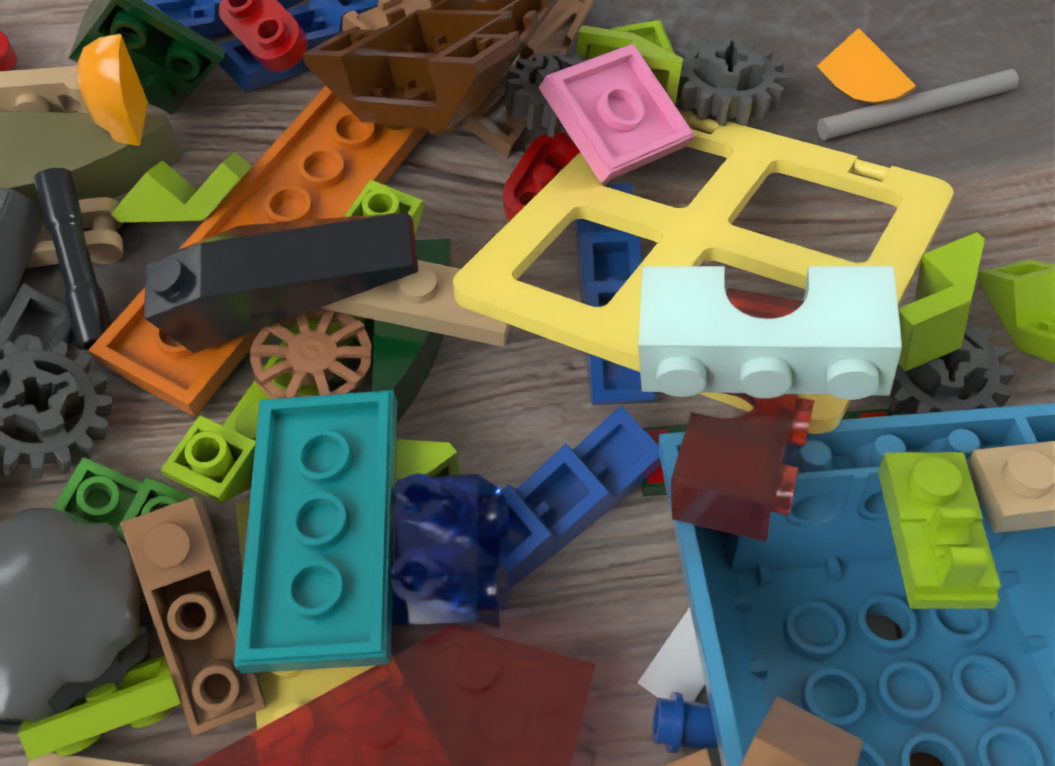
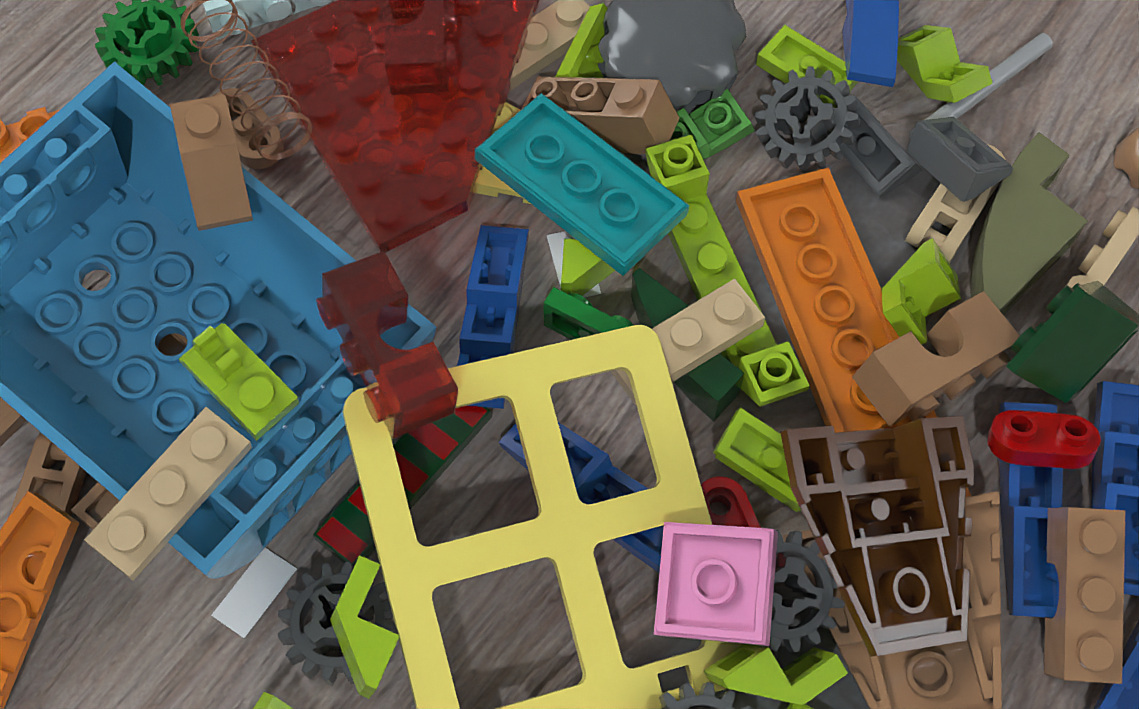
camera: 135 degrees right, 5 degrees up
black piece [33,168,112,350] -> none
light orange brick [77,34,148,146] -> none
black wedge [144,212,419,353] -> none
nougat wheel [250,308,373,399] -> none
clear blue brick [391,473,509,631] -> none
light aqua arch [638,266,902,400] -> none
none -> green plate [543,287,634,340]
none -> lime plate [713,407,801,512]
none -> medium nougat arch [852,291,1020,427]

